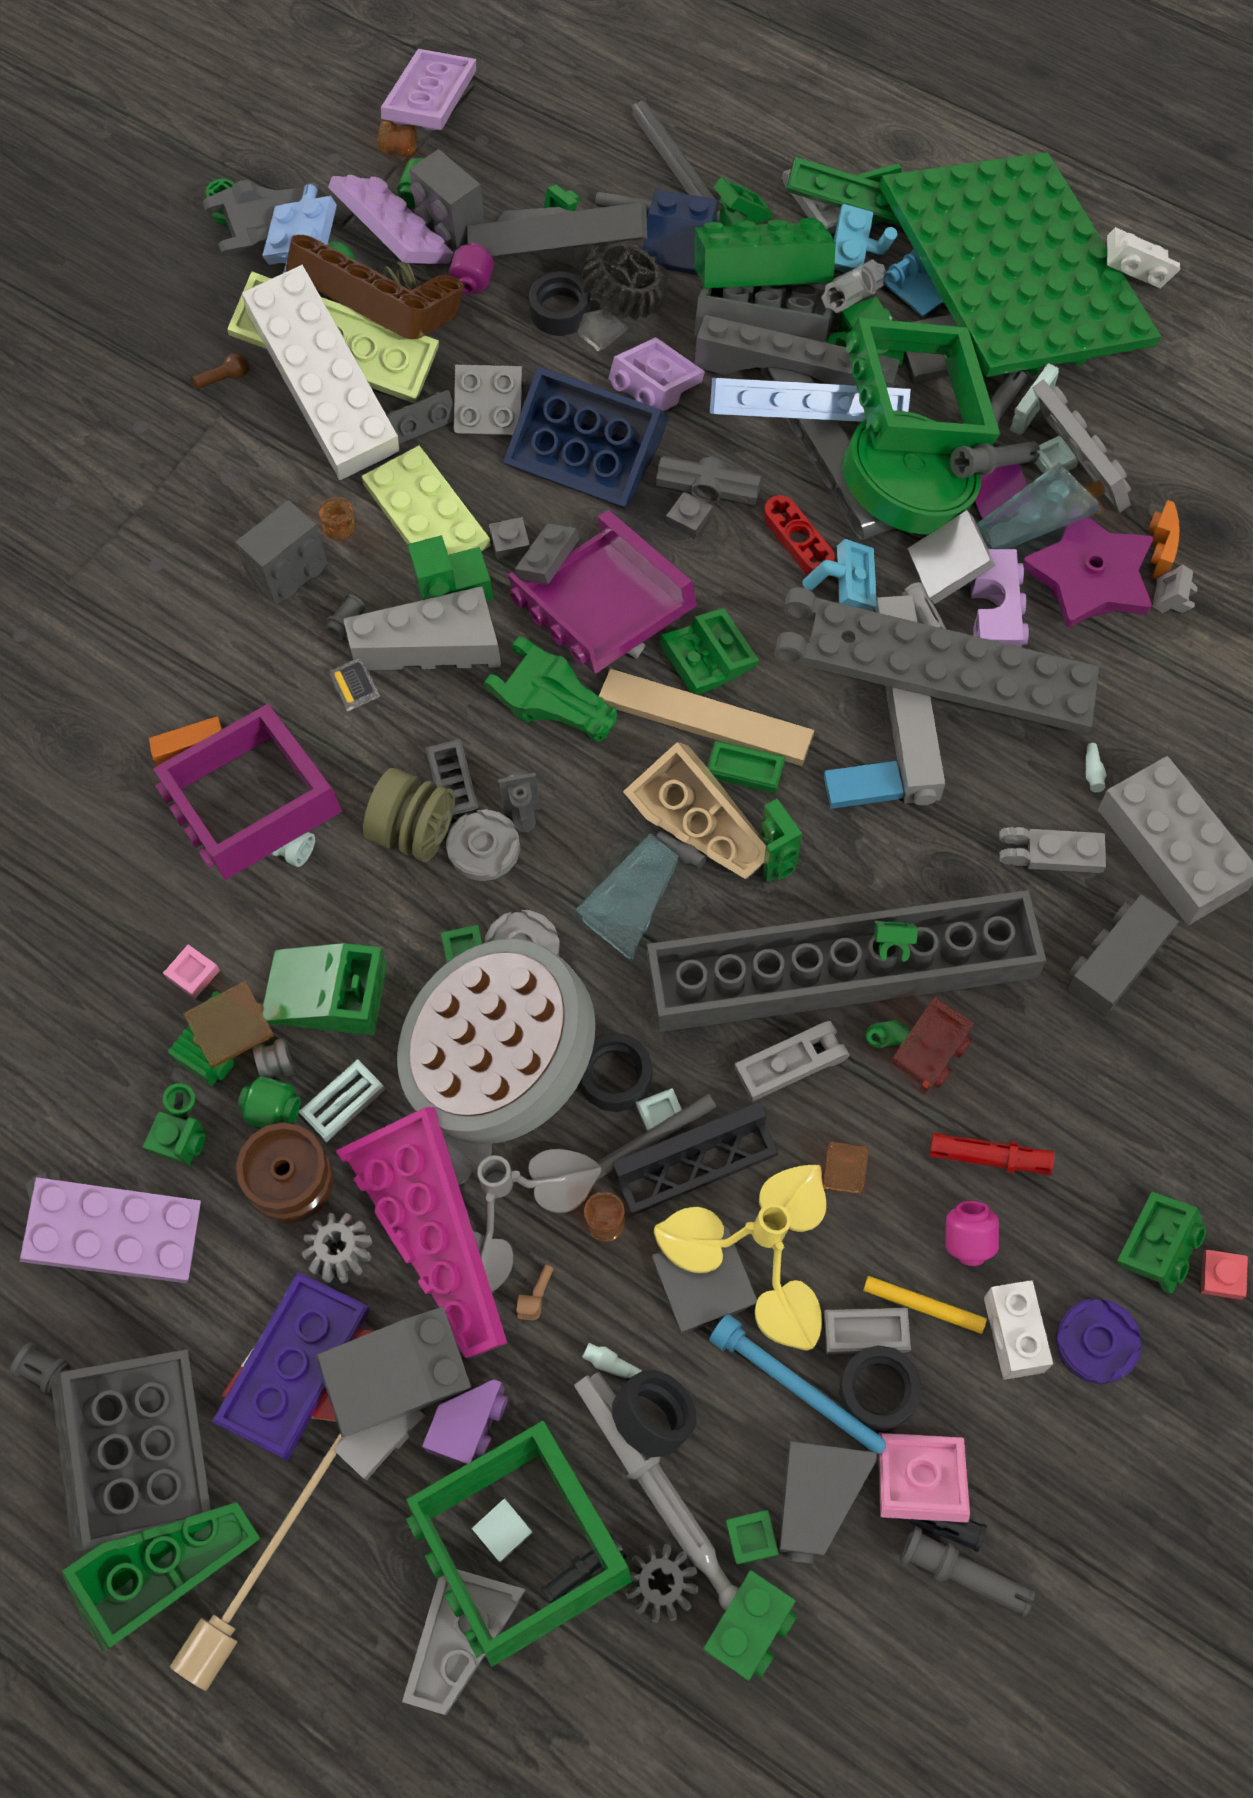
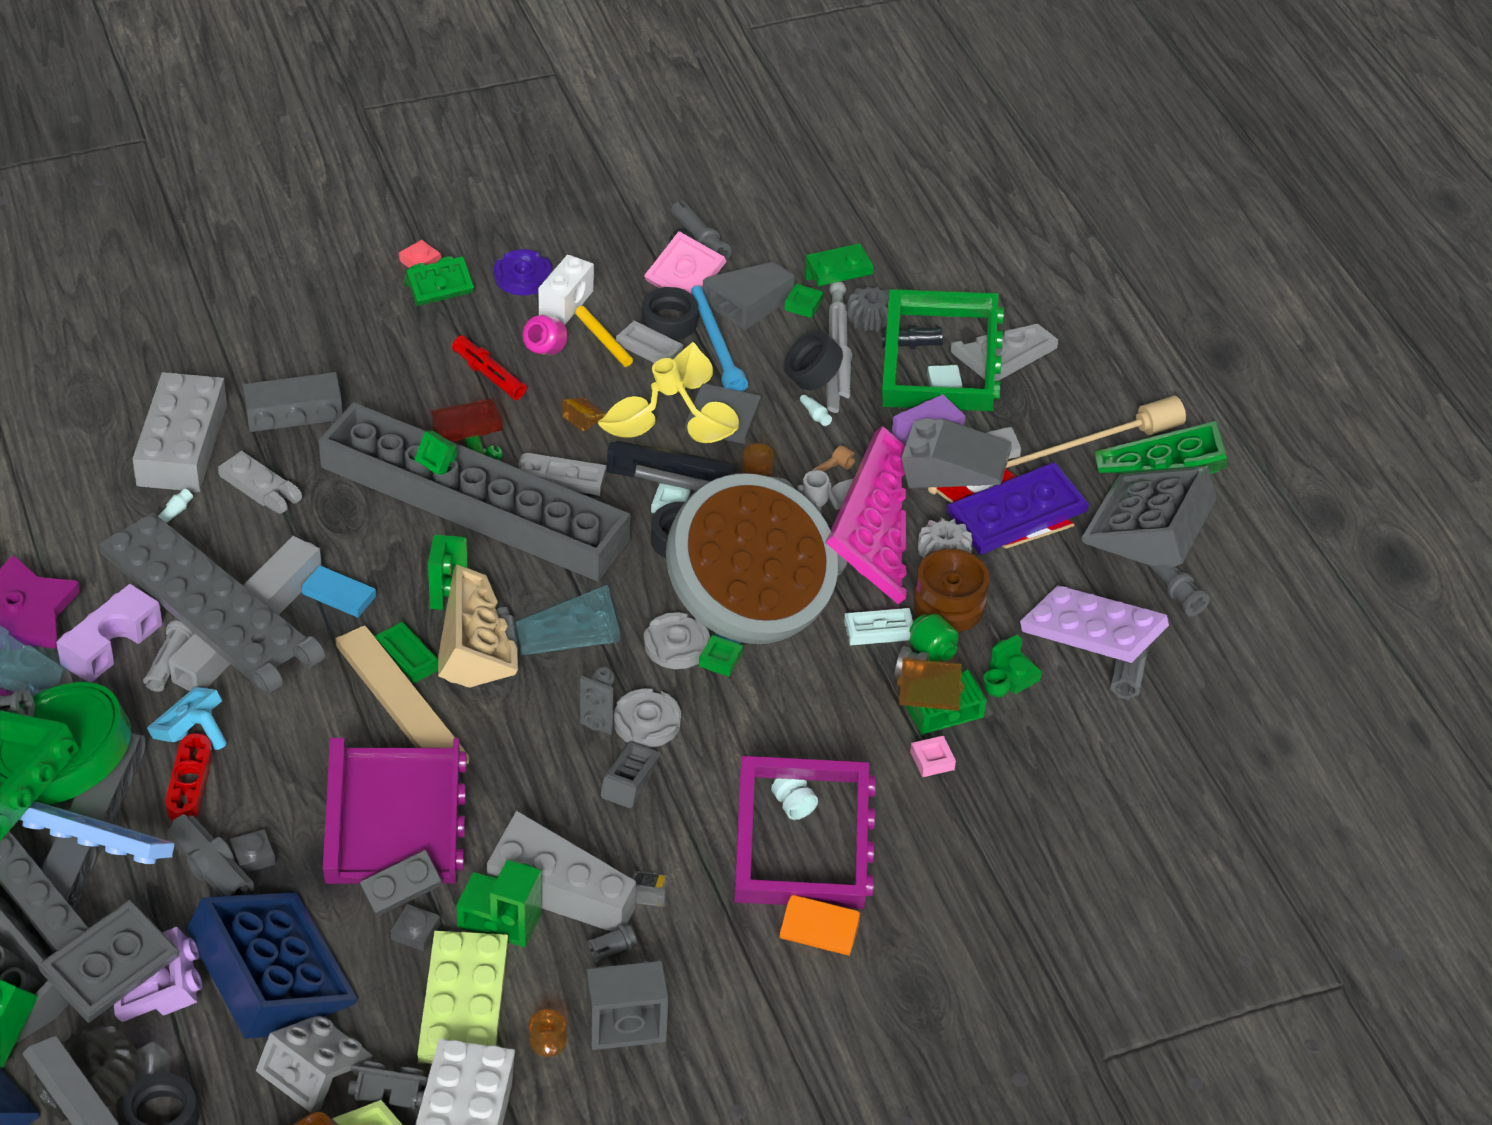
camera: 150 degrees left, 20 degrees down
green slope [260,943,387,1036] -> none
olive wheel [363,768,455,862] -> none
green animal [483,637,617,742] -> none
green slope [658,608,759,695] -> none
tile [908,510,996,604] -> none
none -> dark grey tile [39,900,179,1023]

